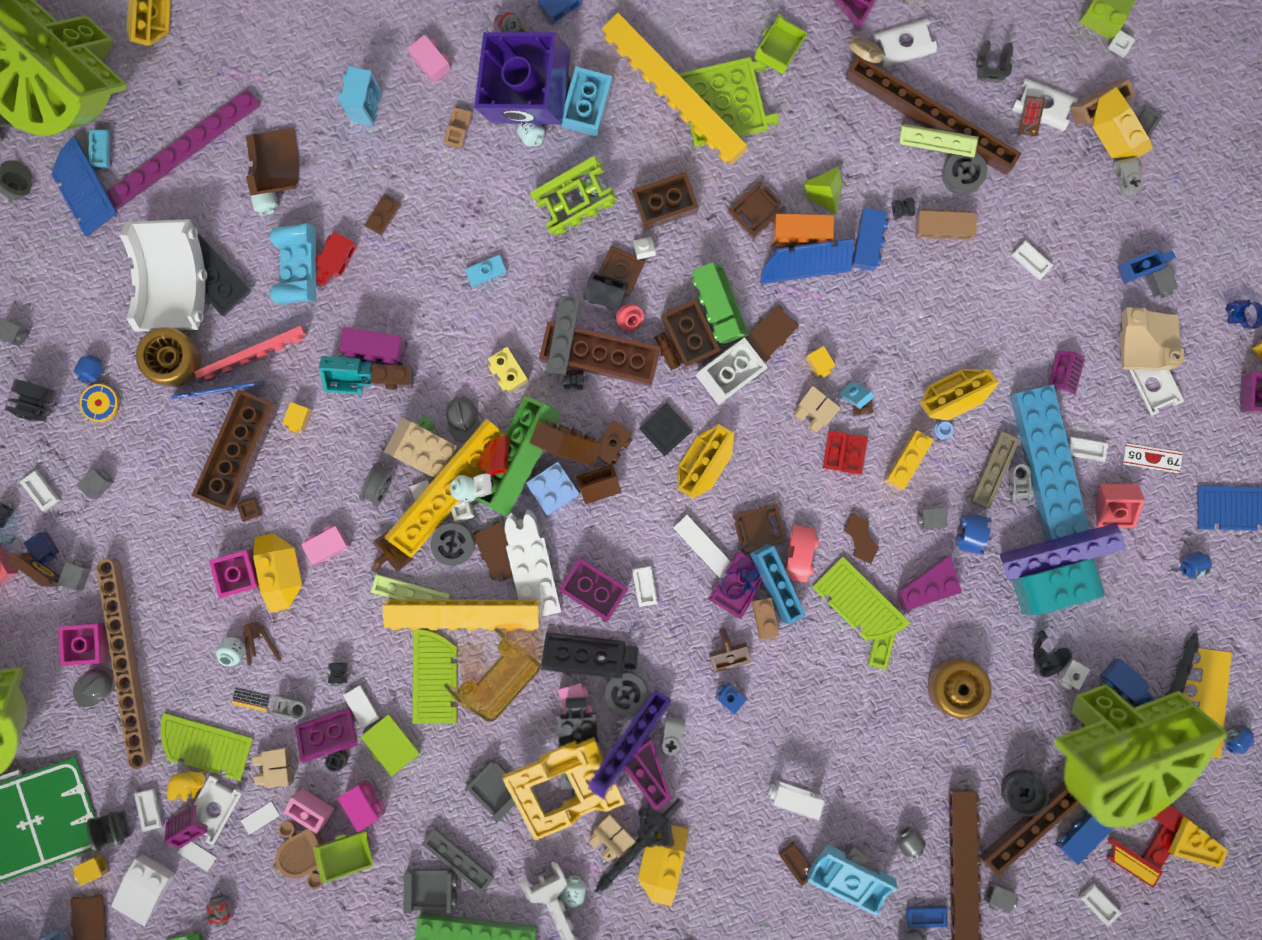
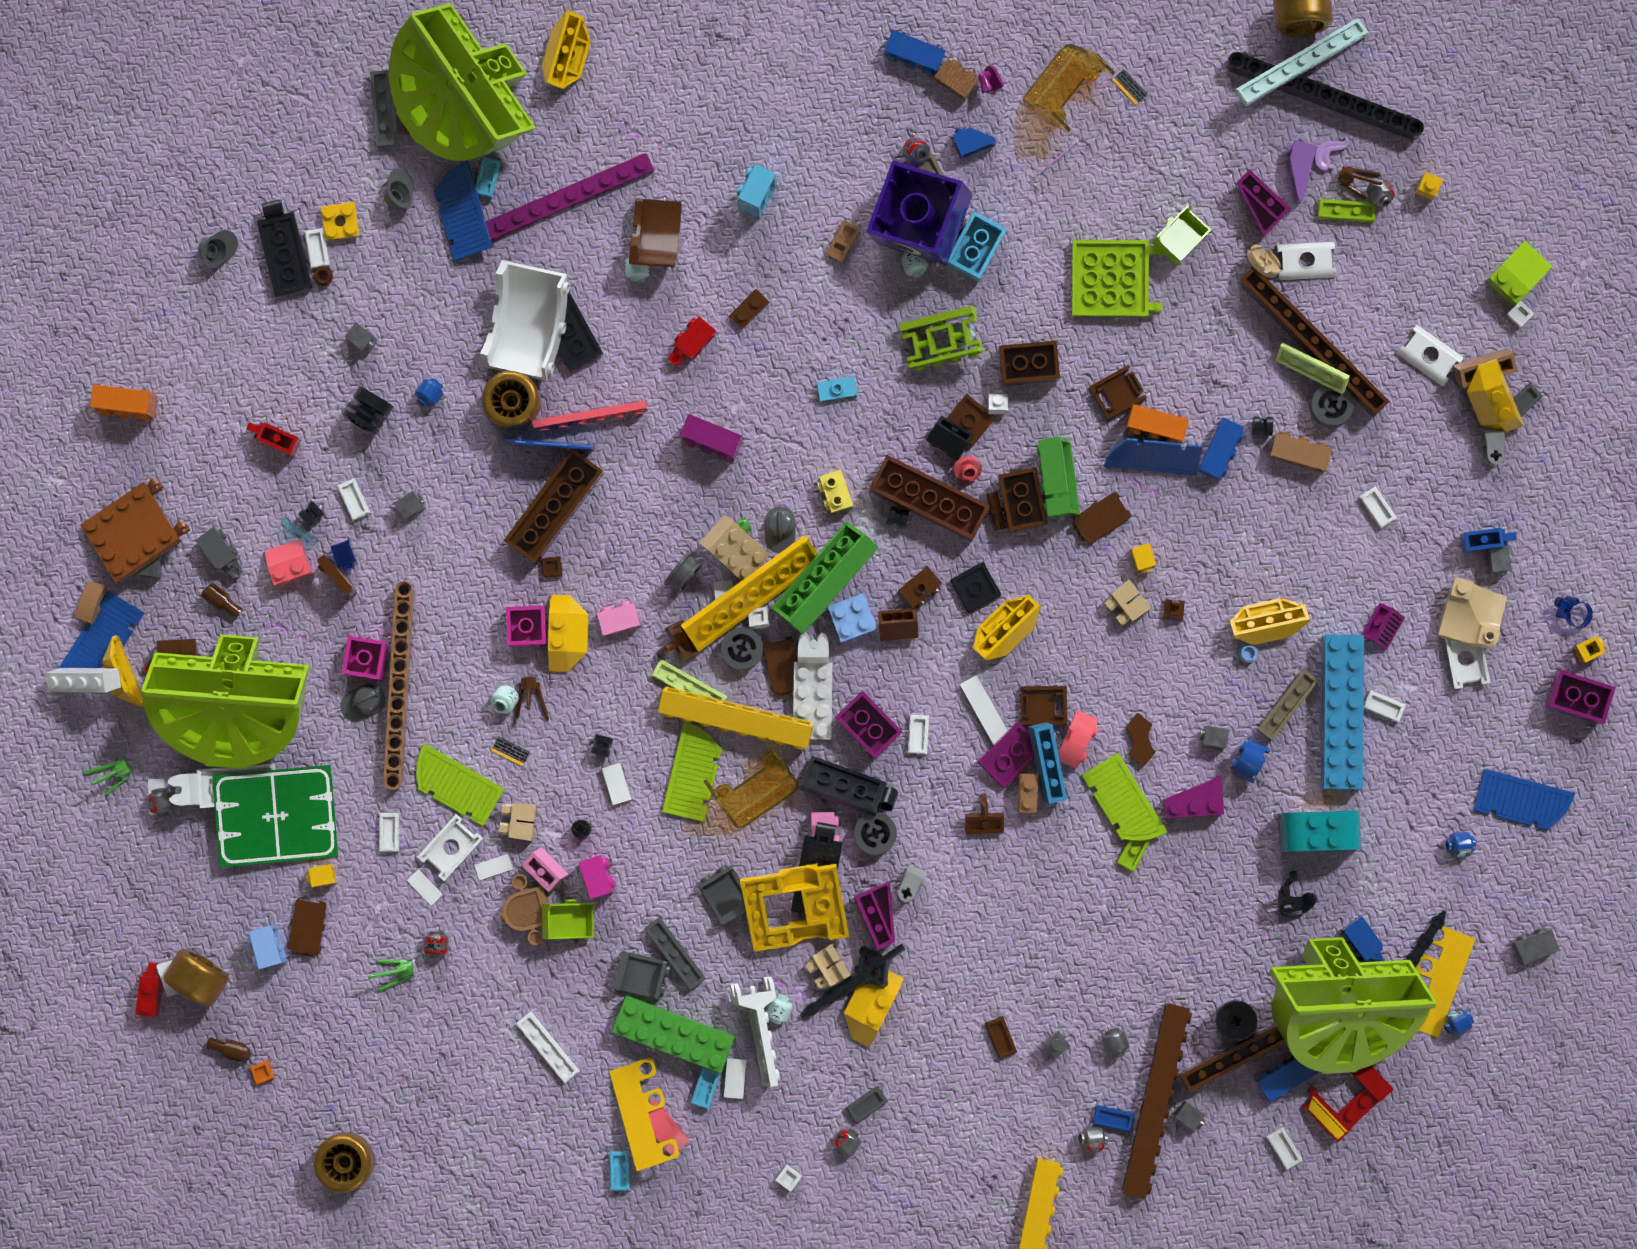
camera: 20 degrees right, 0 degrees up
flat silver brick [57,560,91,590] -> none
tile [79,384,120,422] -> none
pearl dark grey piece [86,810,131,853] -> none
white slope [111,854,176,926] -> none
magenta panel [164,805,208,849] -> none
yellow hair [167,771,205,801] -> none
medium azure piece [269,223,316,305] -> none
light grey piece [271,694,311,719] -> none
yellow brick [282,402,313,433] -> none
magenta tile [295,707,358,763] -> none
teal piece [318,356,372,395] -> none
lime container [361,714,420,777] -> none
reddish brown brick [371,364,414,390] -> none
bright pink brick [407,35,451,84] -> none
light aqua head [450,475,477,502] -> none
white plate [473,474,492,497] -> none
red slope [476,435,510,478] -> none
reddish brown brick [530,420,602,466] -> none
dark grey plate [546,296,580,376] -> none
dark purple brick [587,689,671,800] -> none
yellow brick [602,13,748,166] -> none
white slope [696,337,768,405] -> none
blue brick [716,683,747,714] -> none
clear blue piece [719,568,760,600] -> none
white window [768,780,825,820] -> none
lime slope [804,167,842,215] -> none
medium azure piece [808,845,898,916] -> none
red slope [823,431,868,475] -> none
medium azure plate [839,381,874,409] -> none
yellow brick [884,430,934,490] -> none
pearl gold wheel [928,658,992,719] -> none
pearl dark grey piece [976,40,1014,82] -> none
dark purple brick [1000,523,1126,581] -> none
light grey piece [1008,464,1033,501] -> none
tile [1018,95,1046,137] -> none
white brick [1056,659,1090,691] -> none
coral slope [1096,484,1145,528] -> none
white sticker [1123,443,1183,473] -> none
yellow wing [1169,817,1228,868] -> none

